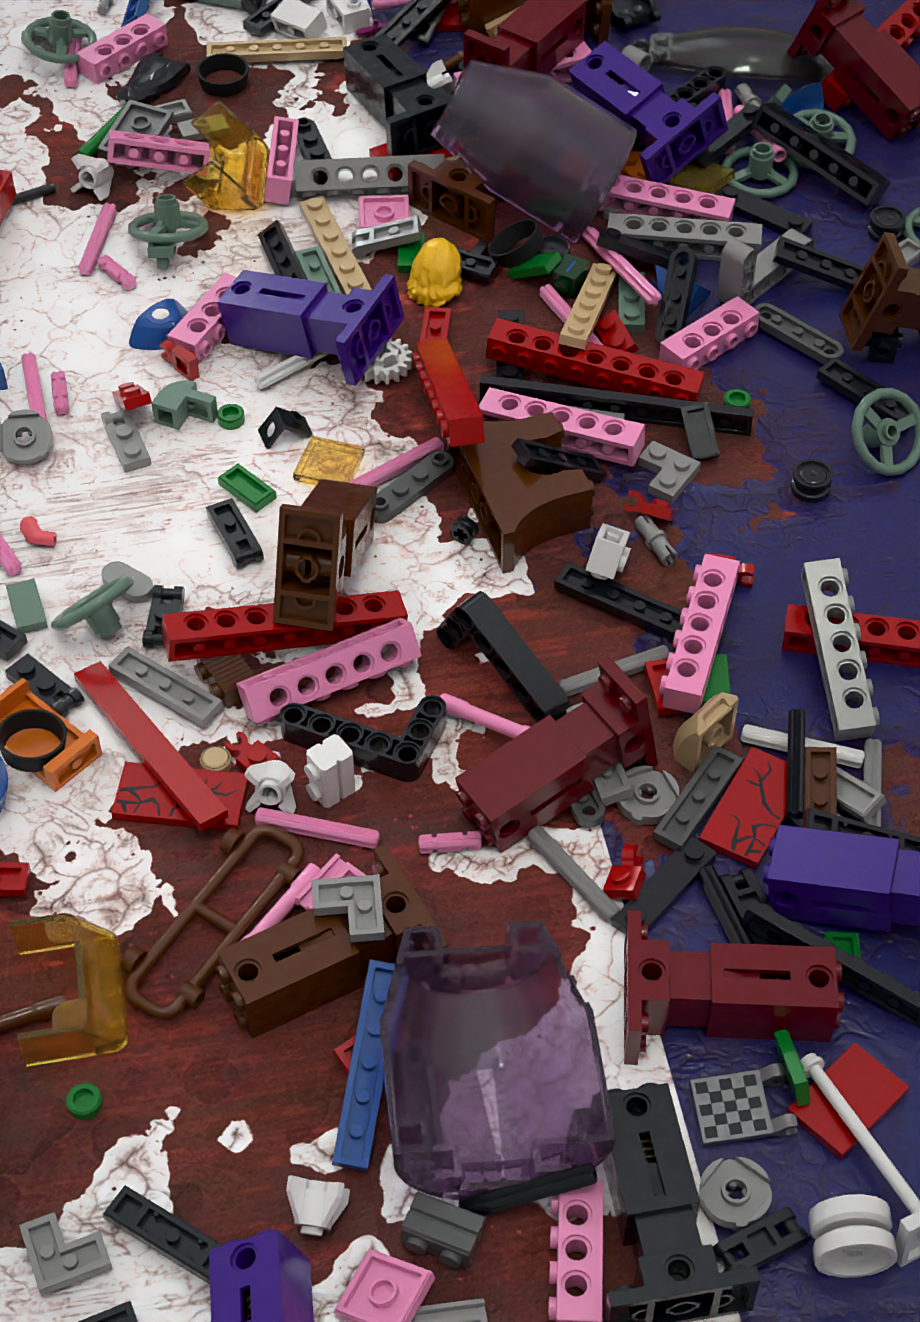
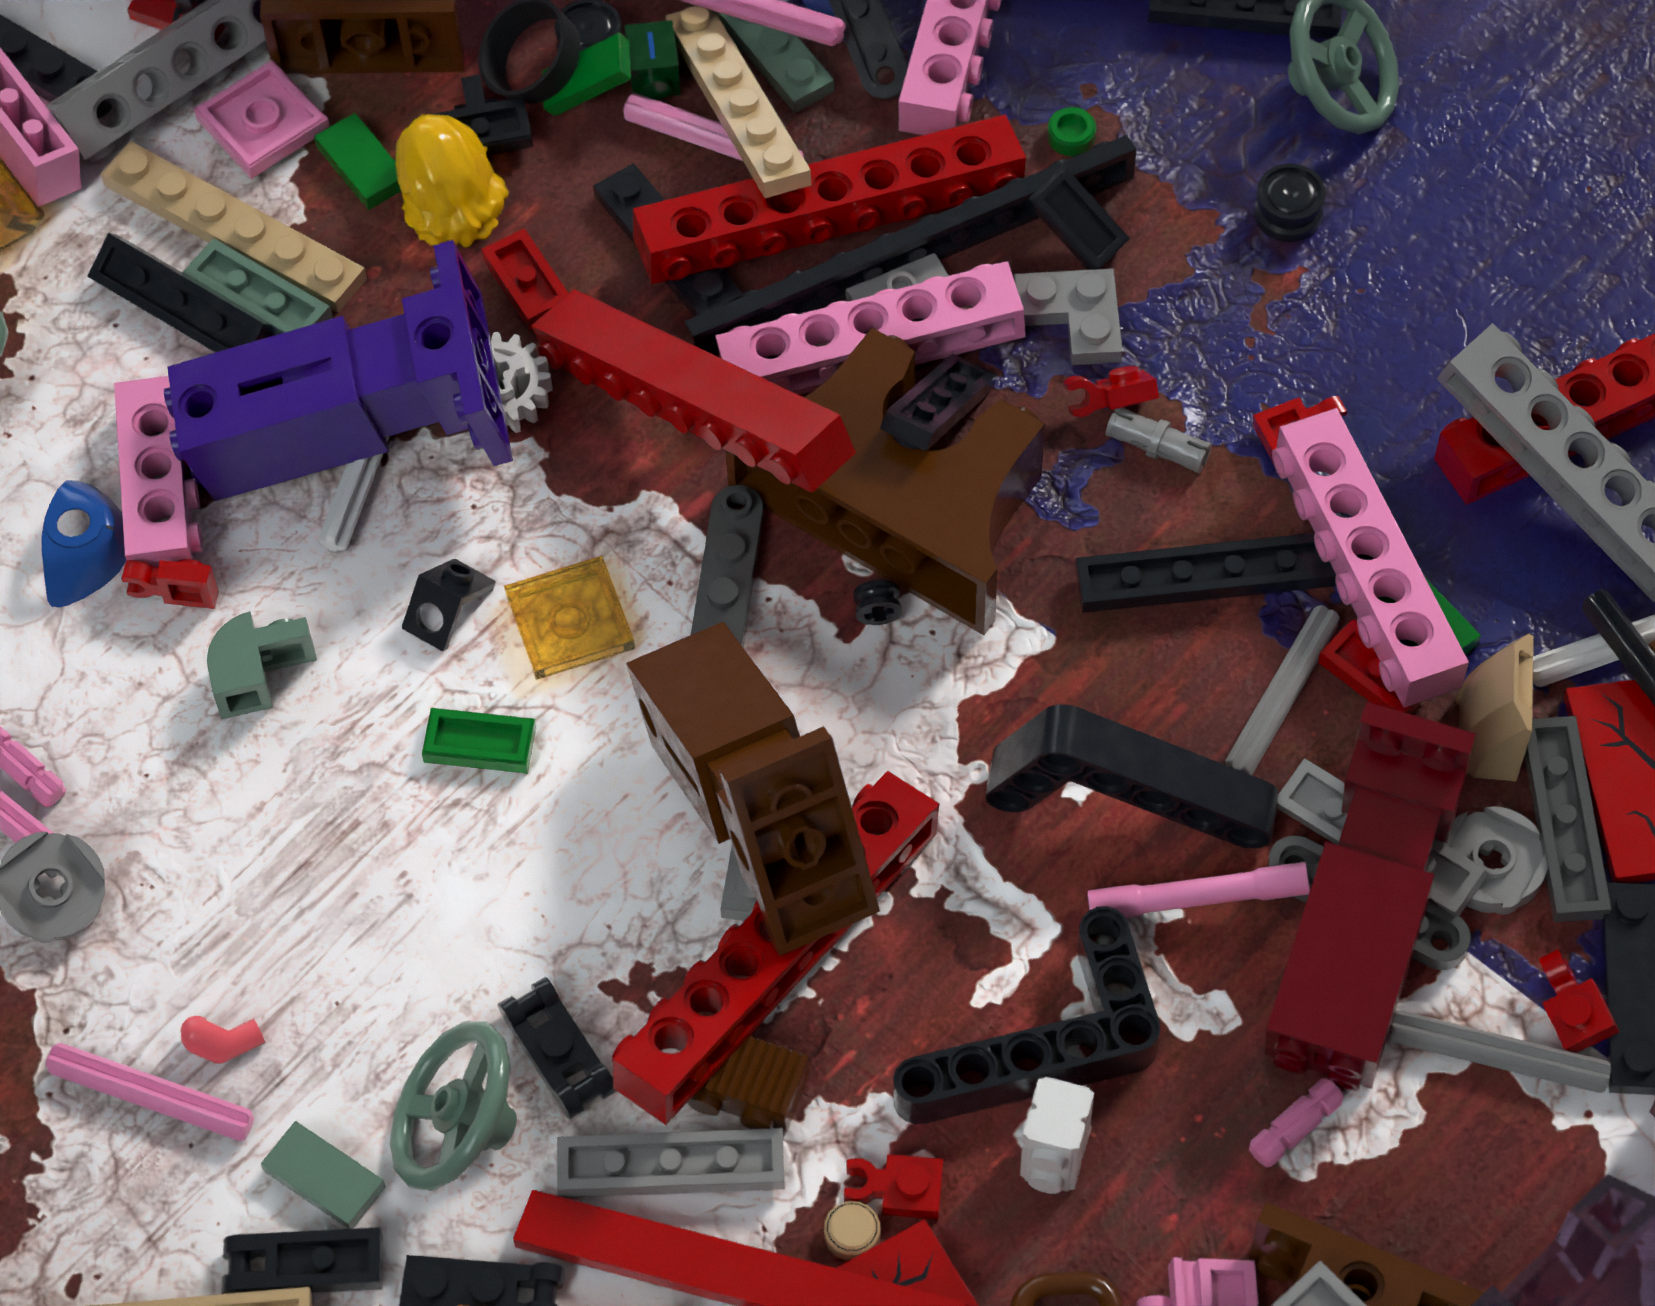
camera: 35 degrees left, 10 degrees up
light grey plate [101,408,152,473] -> none
light grey tile [101,561,153,603] -> none
red plate [112,382,152,411] -> none
black plate [206,498,264,569] -> none
green tile [217,404,245,430] -> none
bright pink brick [236,618,422,724] -> none
white brick [244,760,296,814] -> none
bright pink axle [255,807,380,849] -> none
bright pink axle [348,437,444,487] -> none
light grey plate [352,216,421,258] -> none
white brick [585,523,631,580] -> none
red plate [595,310,639,353] -> none

